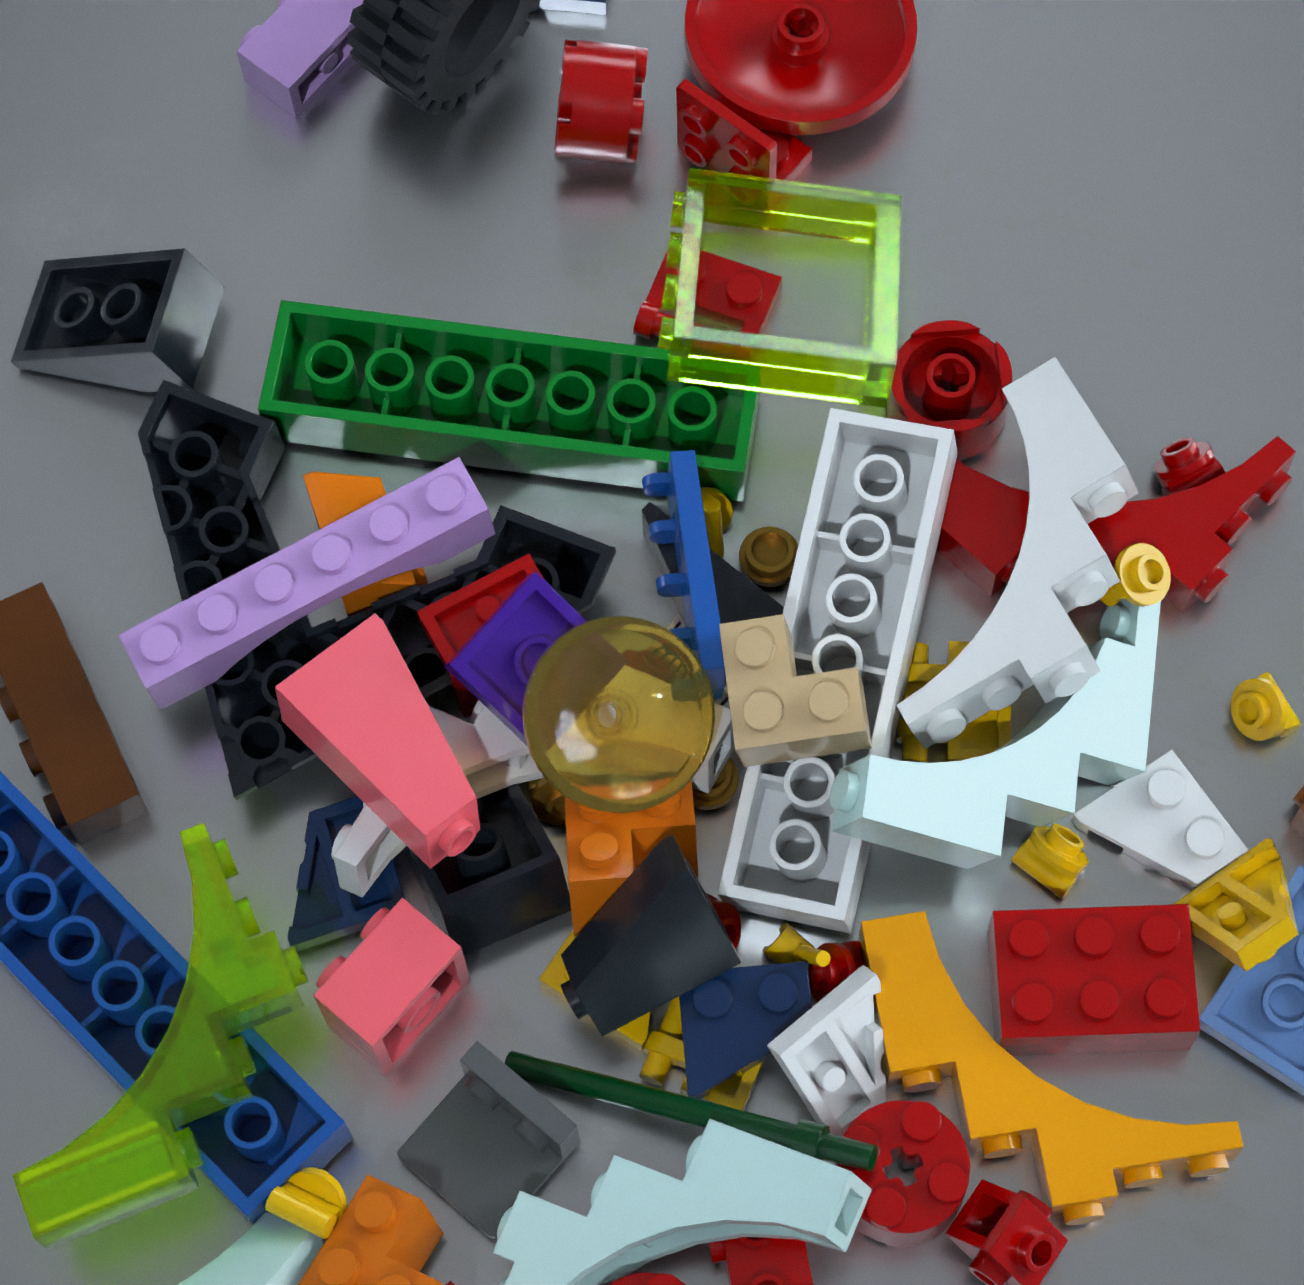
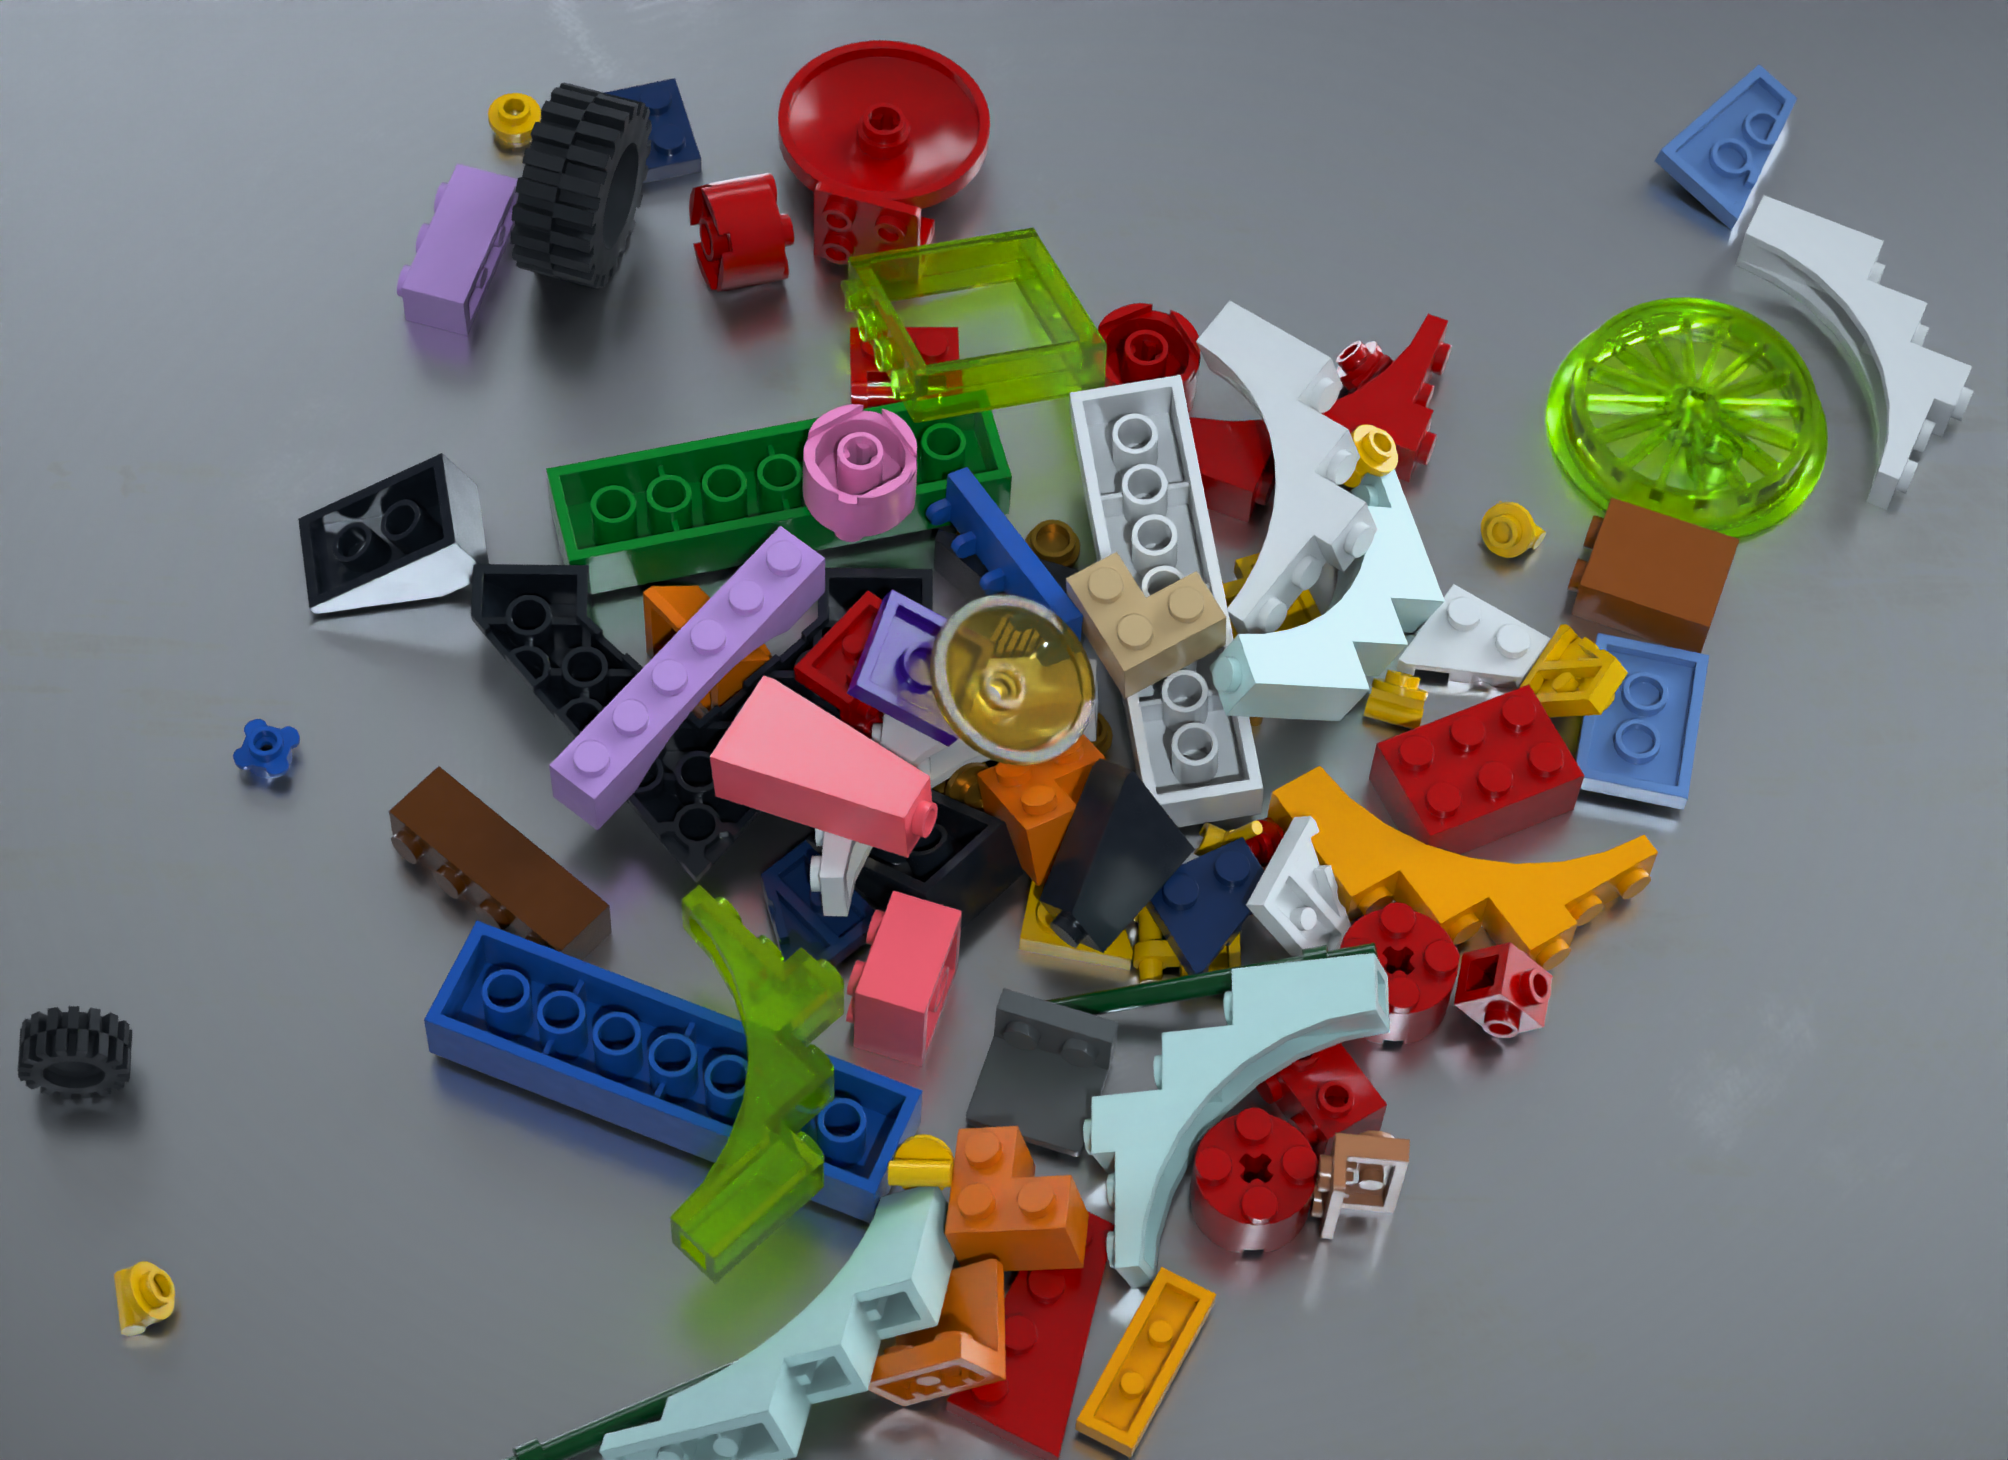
camera: 30 degrees left, 10 degrees down
none -> bright pink brick [803,404,918,542]

